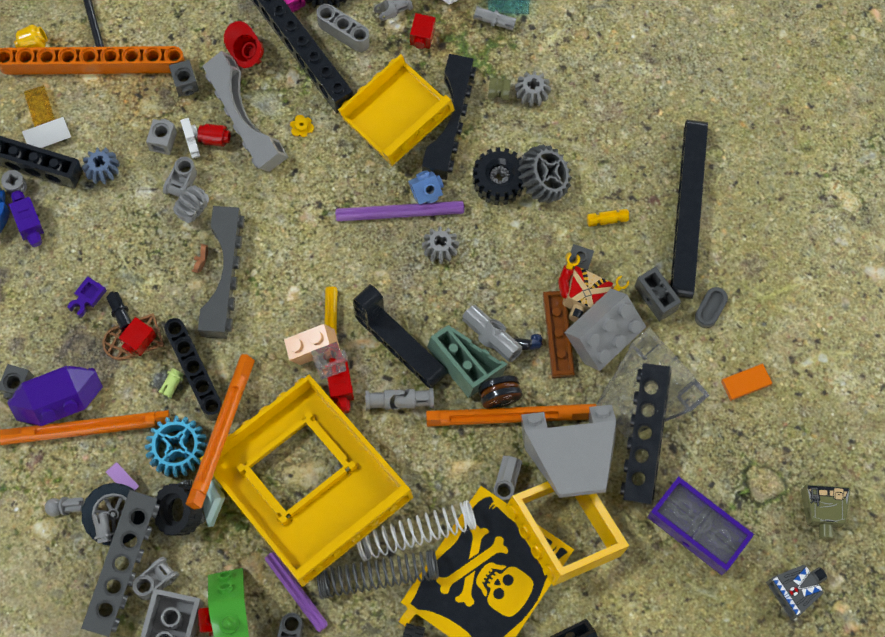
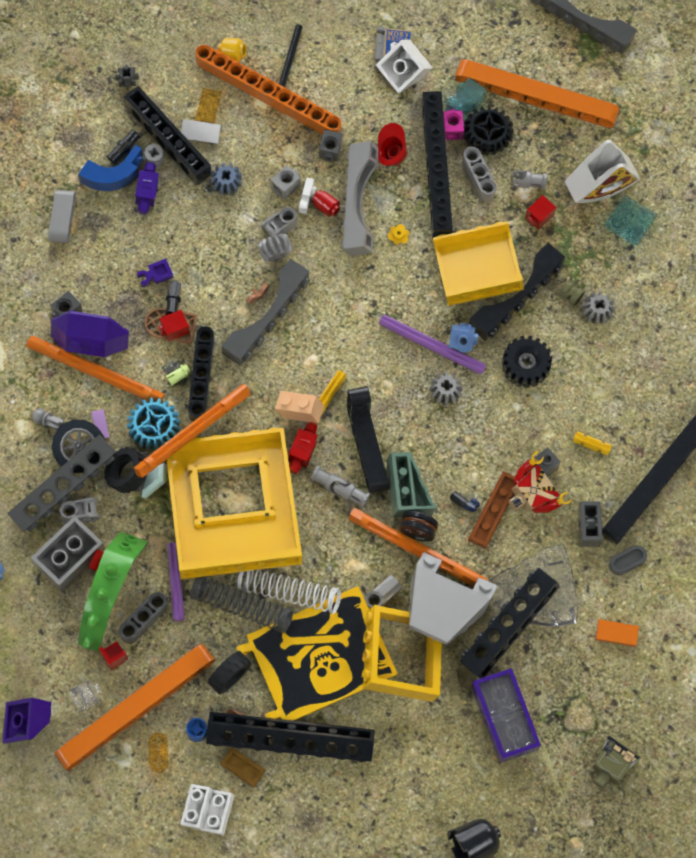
camera: 30 degrees right, 0 degrees up
light grey pin [92,513,114,544] -> none
clear brick [311,342,348,380] -> none
light grey piece [462,305,522,362] -> none
light grey pin [473,6,517,31] -> none
dark grey gear [517,144,572,203] -> none
light grey brick [564,289,646,371] -> none
torso [766,565,827,621] -> none

